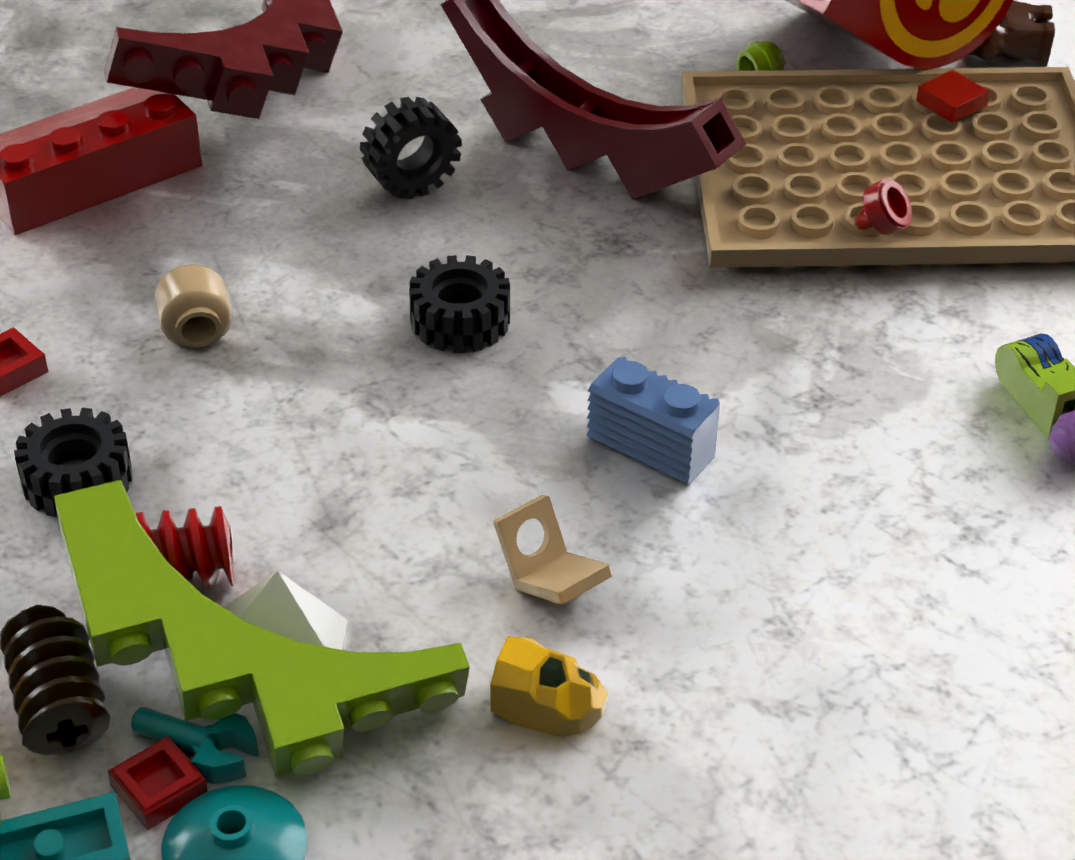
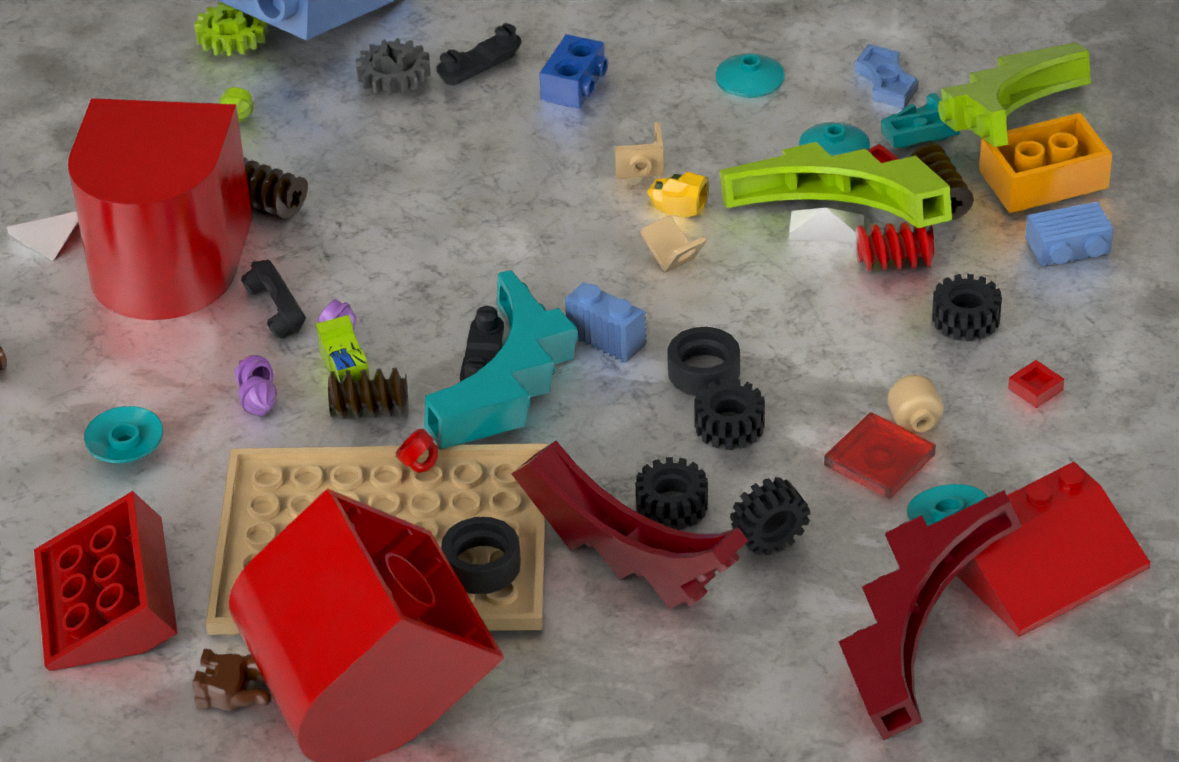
camera: 175 degrees left, 0 degrees up
none -> dark brown piece [328,367,409,420]
none -> teal arch [424,270,578,449]
none -> black tyre [441,517,521,594]
none -> black piece [460,305,504,382]
none -> tan bracket [615,122,664,179]
none -> black tyre [635,457,708,530]
none -> black tyre [667,326,740,396]
none -> clear red tile [824,412,936,499]
none -> teal dish [907,484,987,526]

